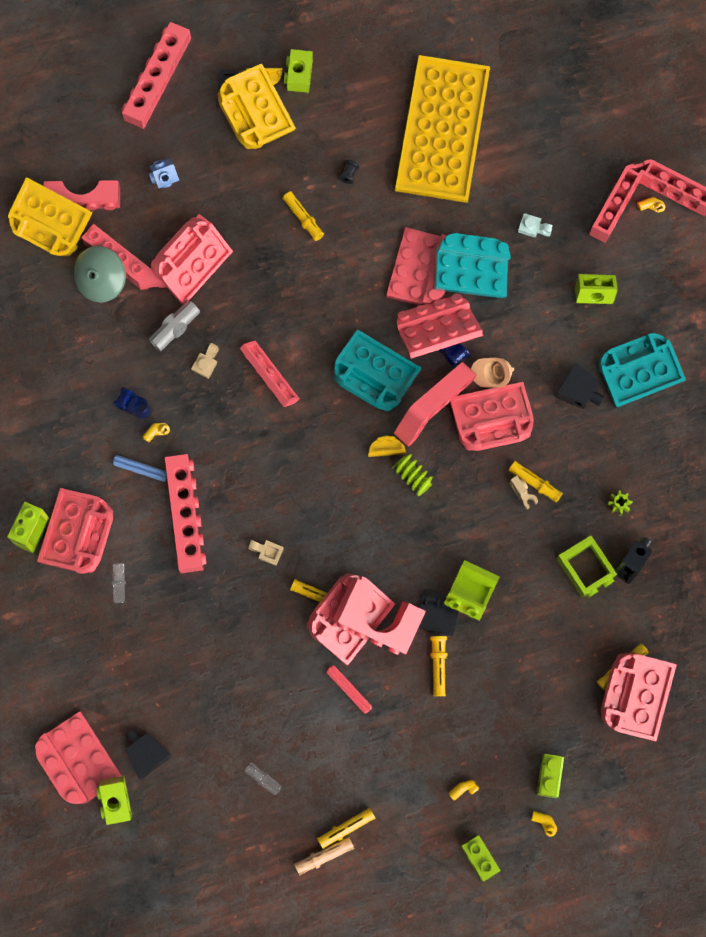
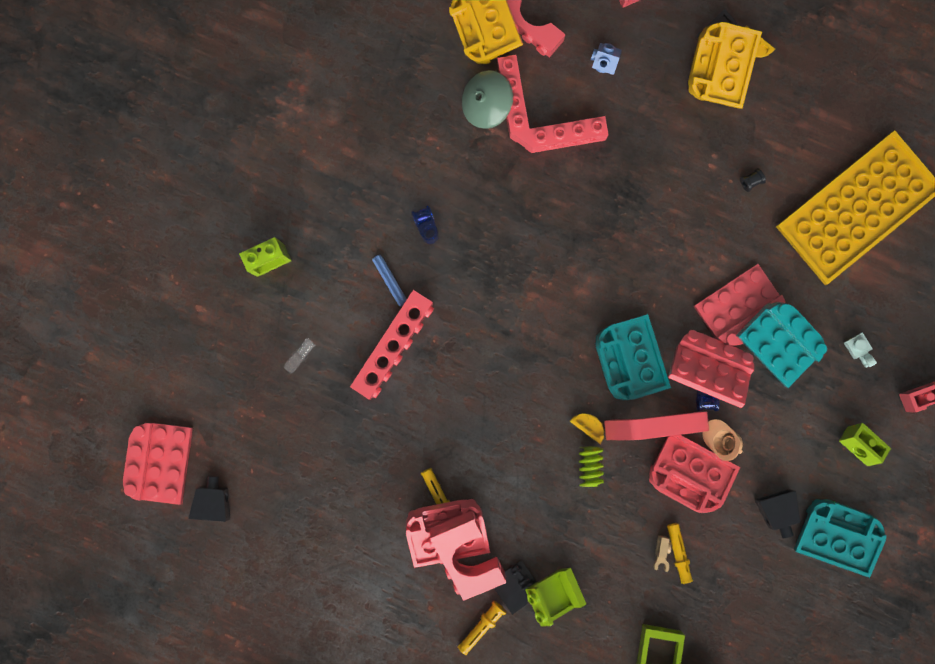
camera: 50 degrees right, 10 degrees up
coral plate [37,488,113,574] -> none
lime brick [96,776,132,825] -> none
yellow arm [142,423,170,443] -> none
light grey piece [149,300,200,351] -> none
coral plate [151,217,233,305] -> none
tan plate [191,343,219,379] -> none
coral plate [240,341,300,407] -> none
clear axle [244,762,282,795] -> none
tan plate [248,540,284,566] -> none
yellow pin [282,191,324,241] -> none
lime brick [284,49,313,93] -> none
coral axle [326,665,372,714] -> none
lime gear [607,491,633,516] -> none

